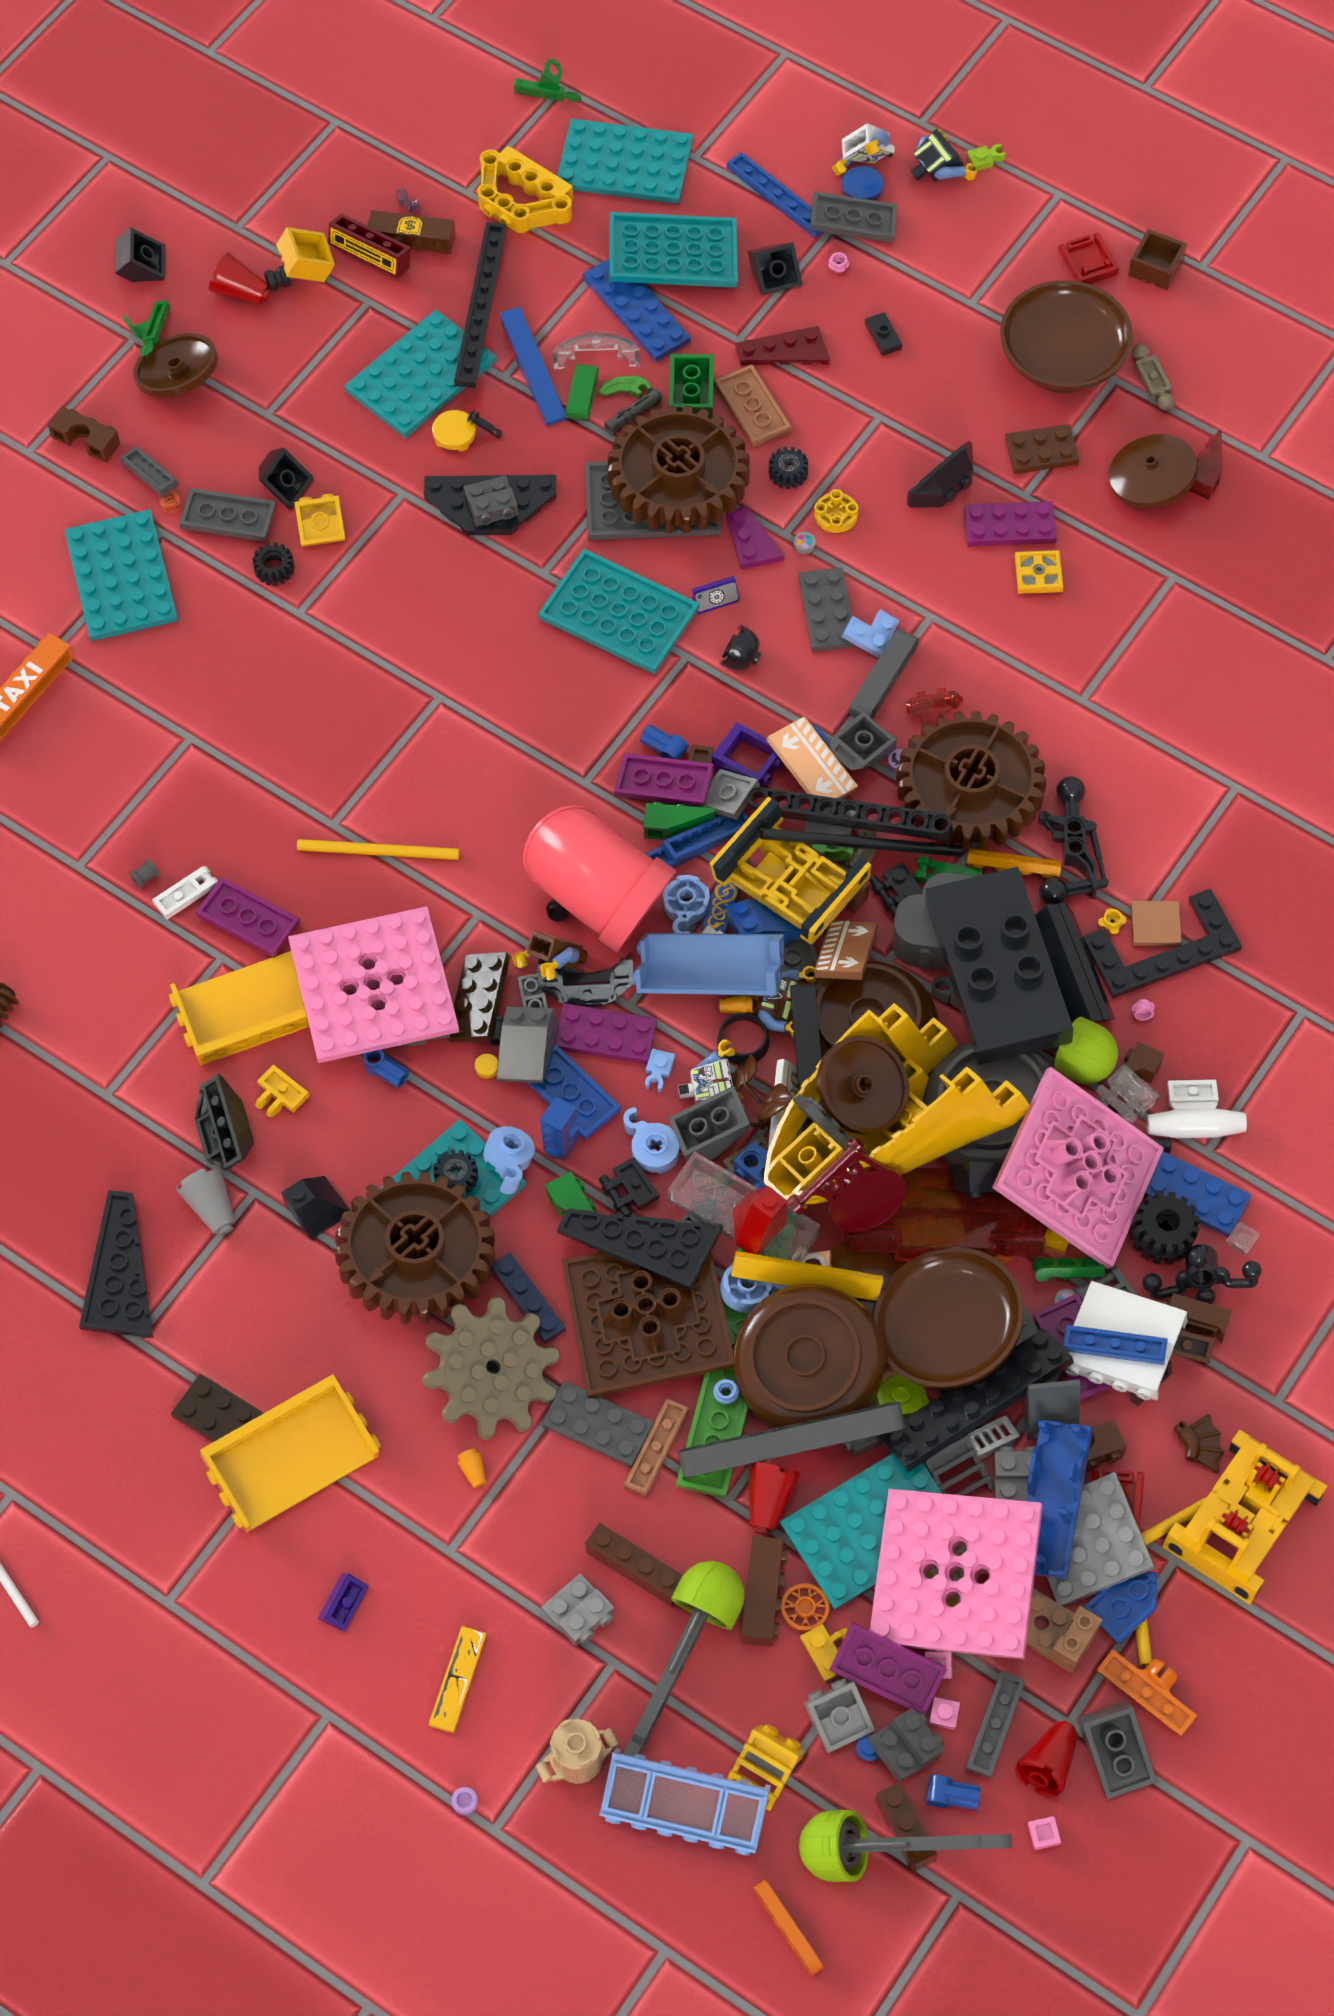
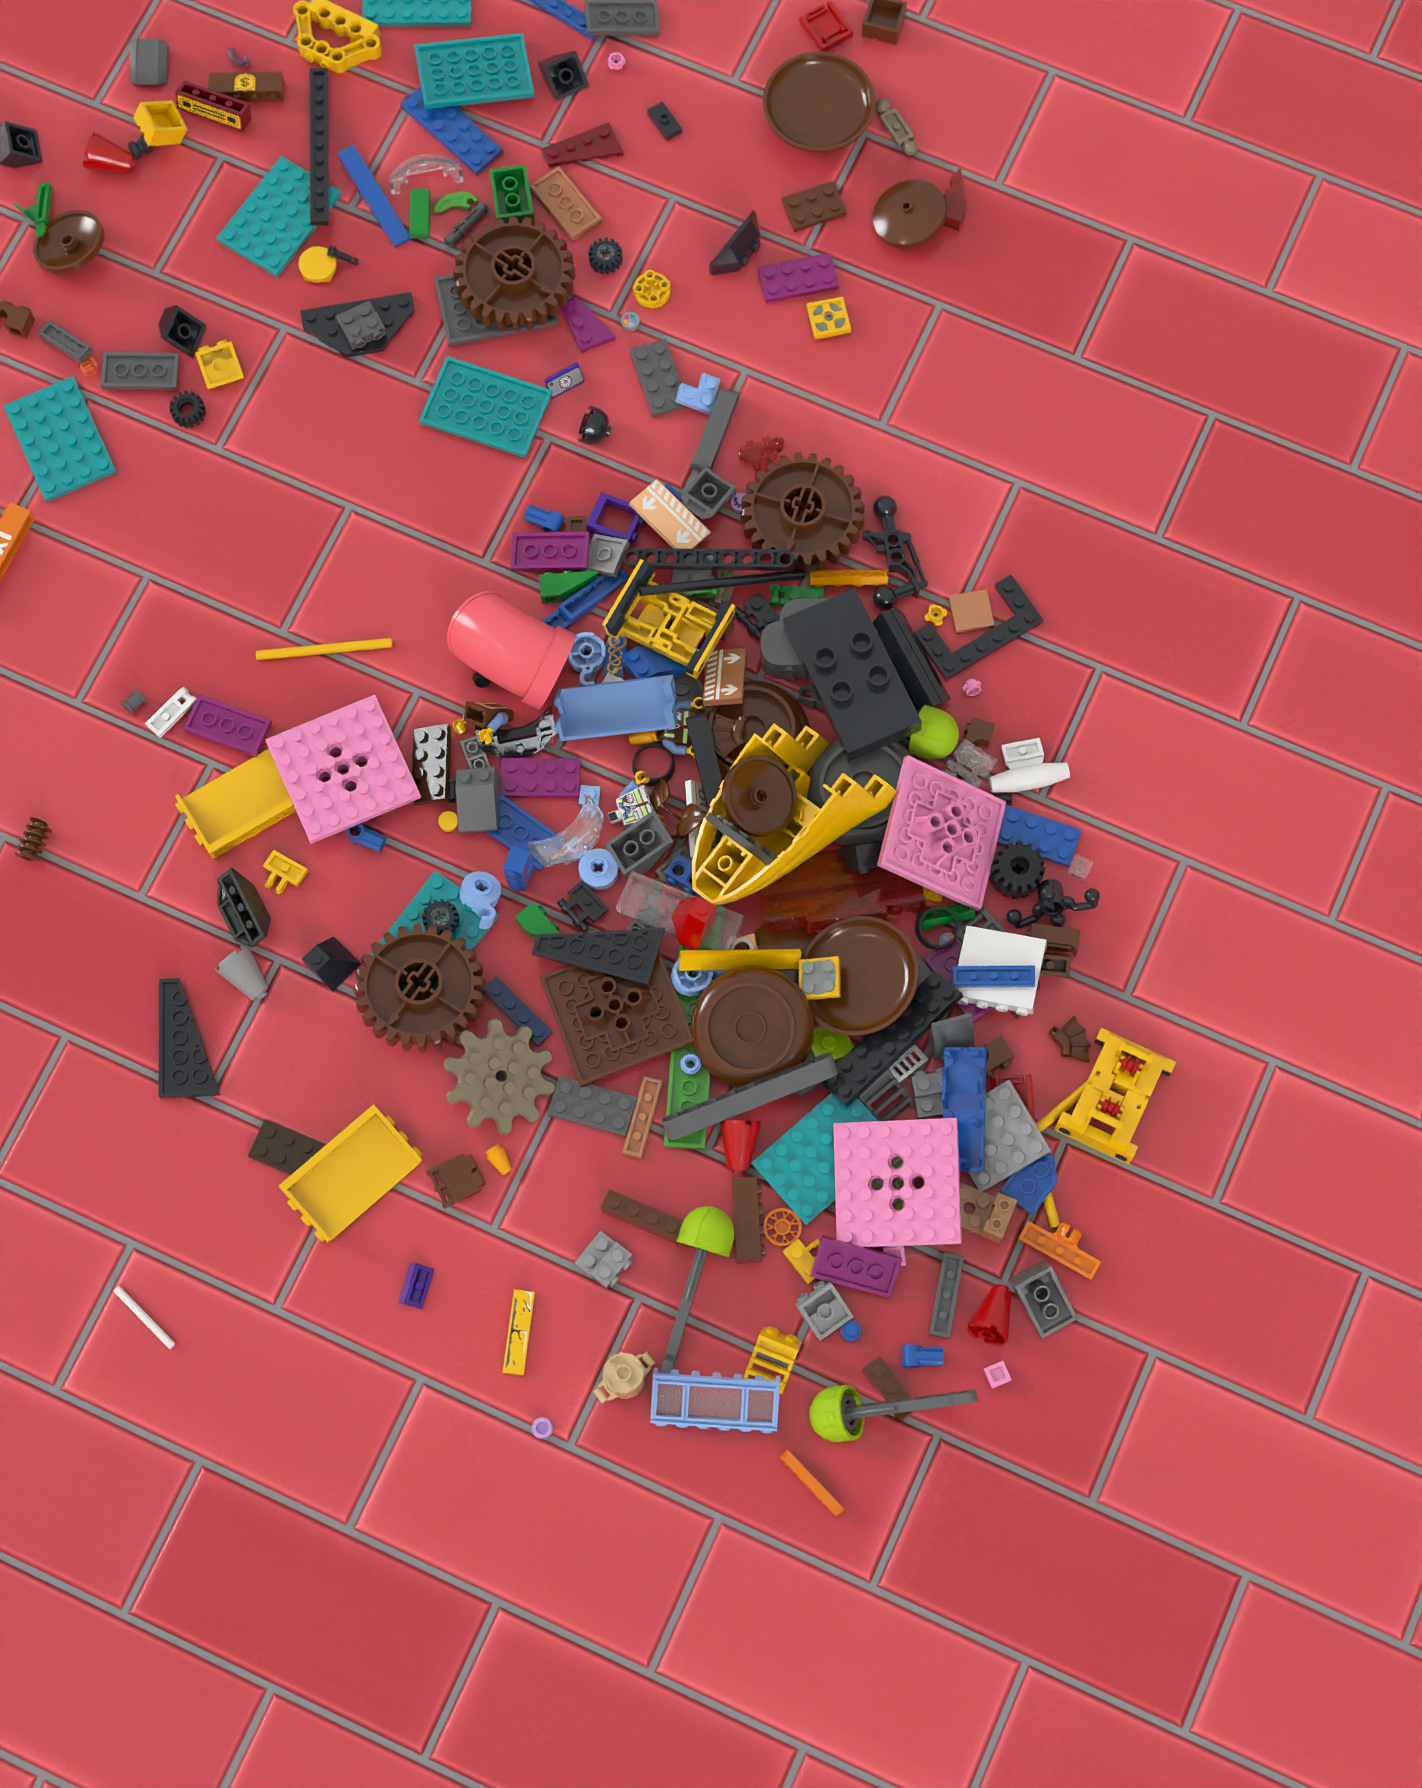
camera: 10 degrees left, 10 degrees up
dark red piece [786,1137,907,1232] -> none
dark grey plate [867,1708,945,1783] -> none
bright pink plate [929,1697,960,1730] -> none
none -> dark grey slope [130,38,170,85]
none -> reddish brown plate [426,1154,486,1209]
none -> clear windscreen [528,793,604,867]
none -> reddish brown arm [711,714,748,759]
none -> light grey piece [799,956,841,1000]
none -> black tyre [915,906,959,950]

